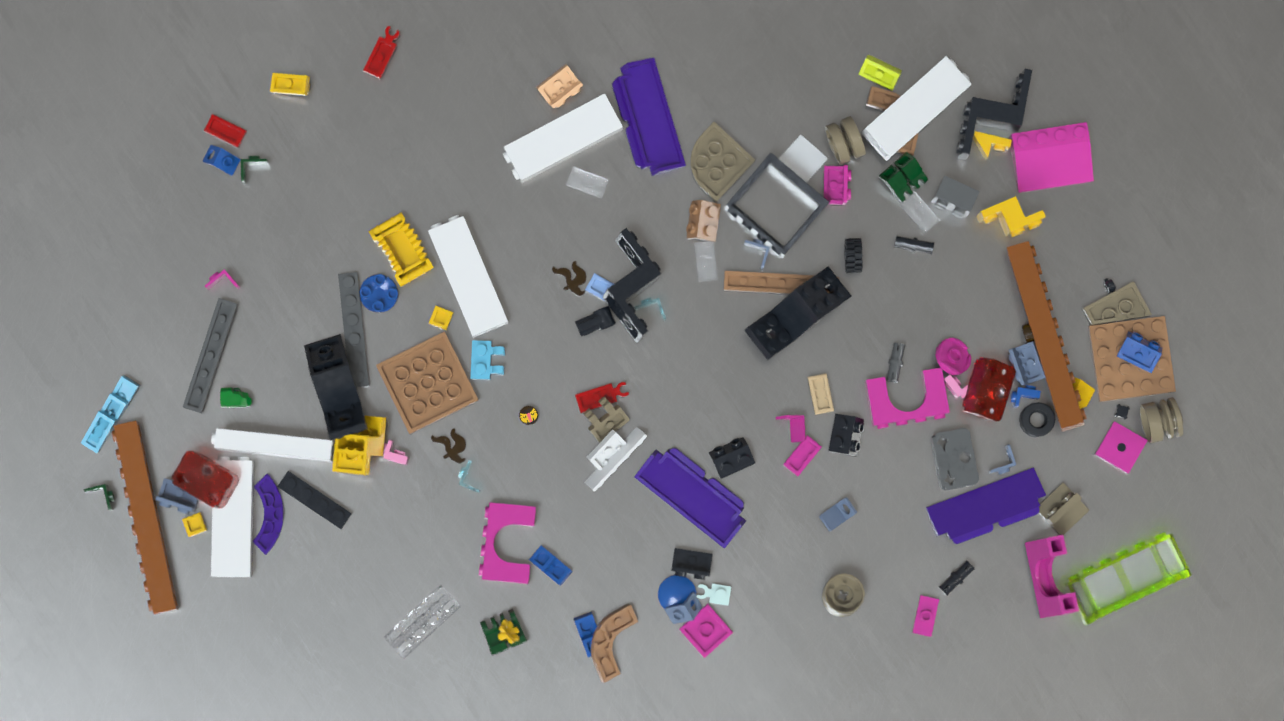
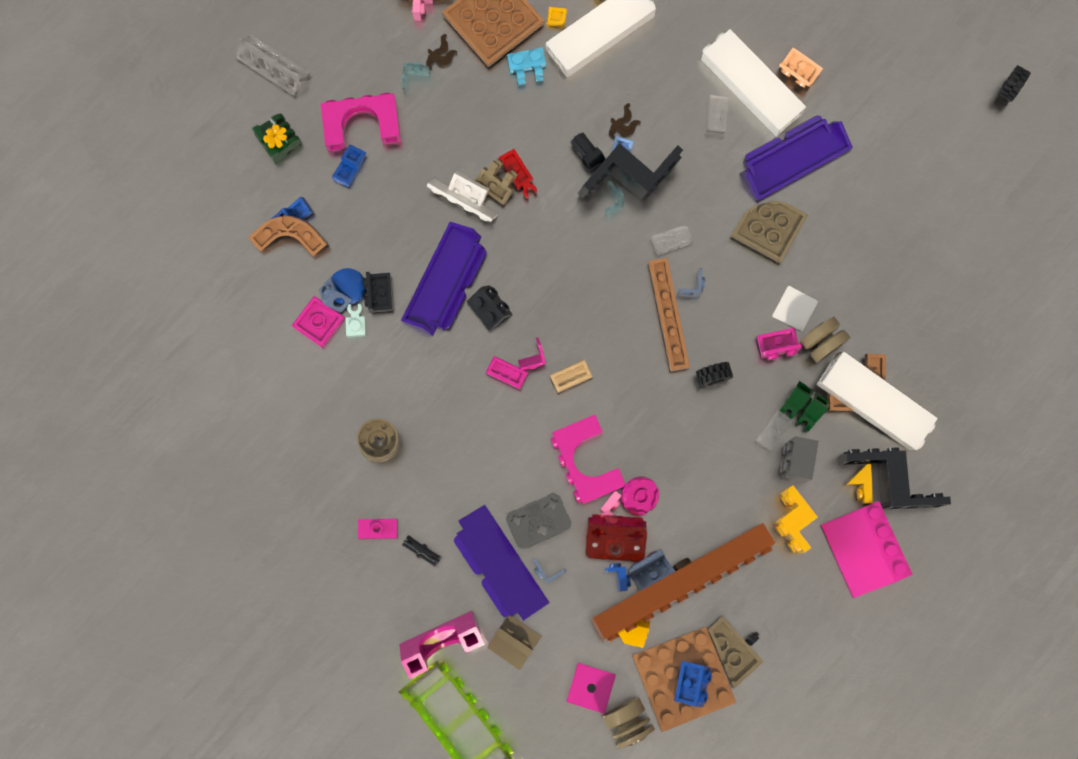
camera: 85 degrees right, 5 degrees down
tile [519,406,538,425] -> none
medium nougat bracket [686,200,721,242] -> none
black window [726,153,830,255] -> none
black bracket [744,266,852,360] -> none
sand blue bracket [819,497,857,531] -> none
black bracket [828,414,864,457] -> none
neon yellow slope [858,54,902,91] -> none
dark grey pin [886,343,906,383] -> none
black pin [894,236,934,255] -> none
black tyre [1019,402,1056,438] -> none
black piece [1114,404,1130,420] -> none

